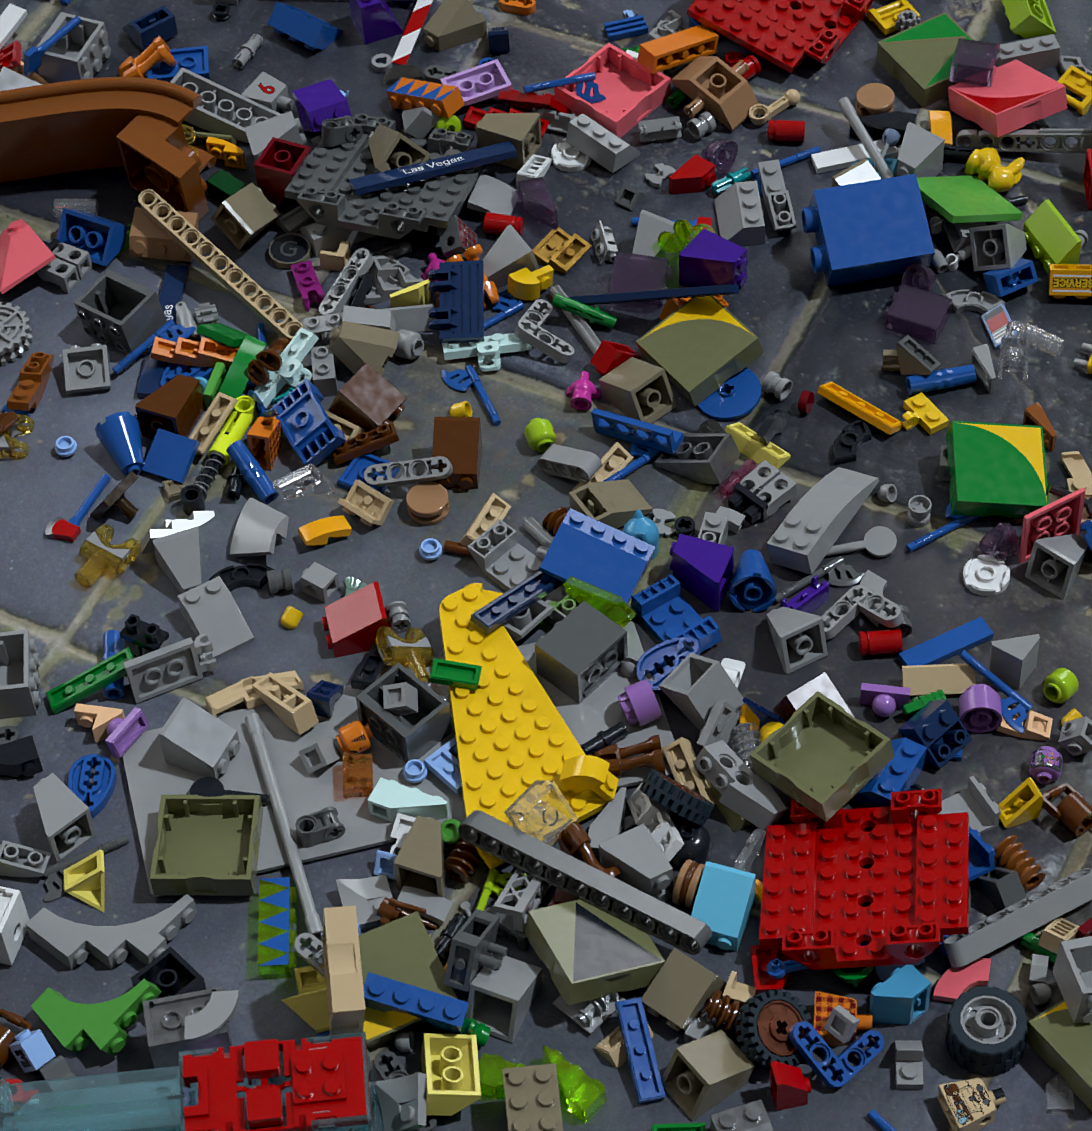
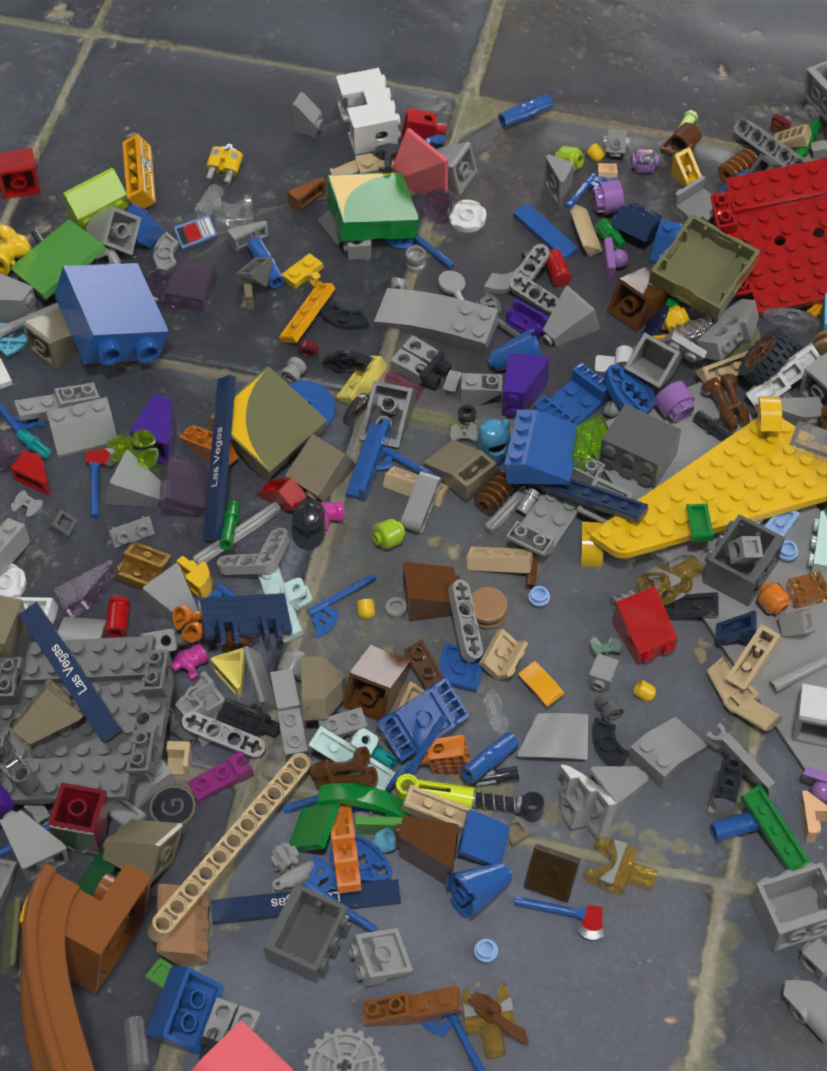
camera: 105 degrees left, 5 degrees up
none -> black piece [292,499,326,550]

